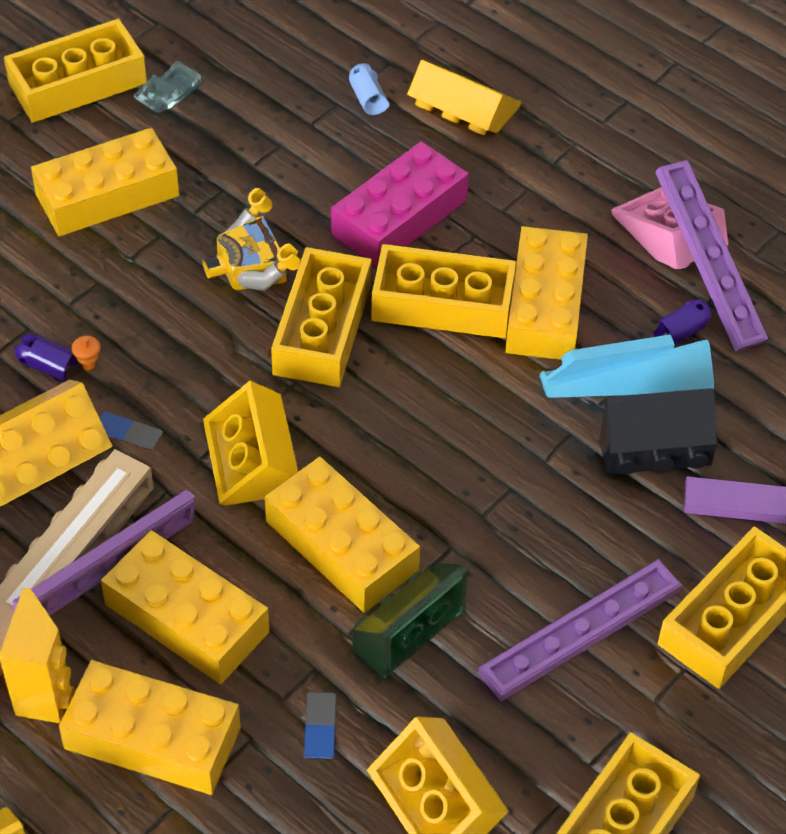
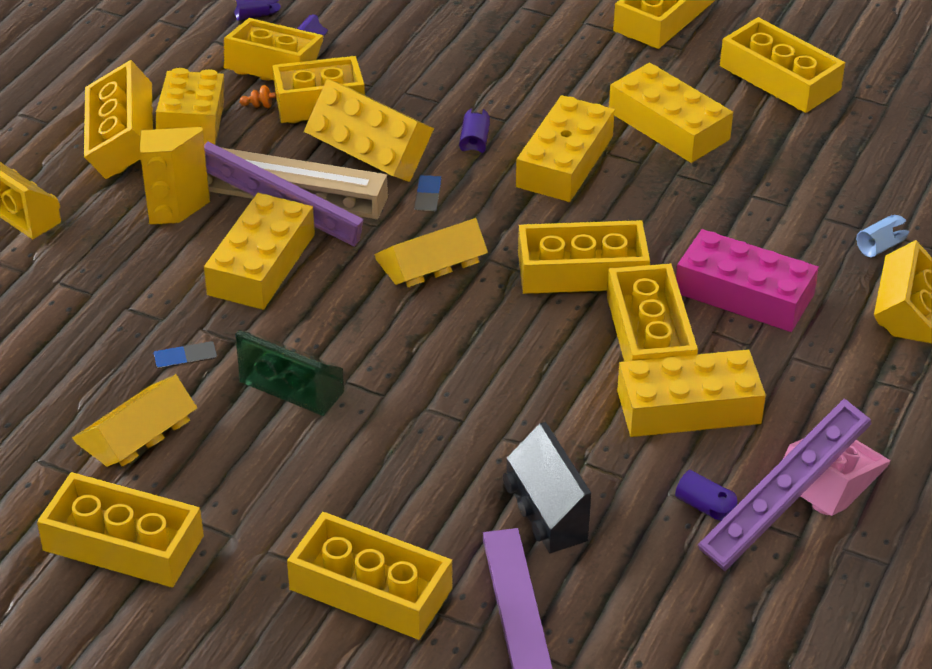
camera: 75 degrees right, 10 degrees down
yellow brick [59,660,241,795] -> none
orange hair [71,335,101,372] -> none
clear light blue slope [134,61,202,113] -> none
torso [203,188,301,291] -> none
yellow brick [264,456,420,613] -> none
medium lavender tile [478,559,682,702] -> none
medium azure wedge [539,334,714,398] -> none
none -> yellow brick [516,95,615,202]

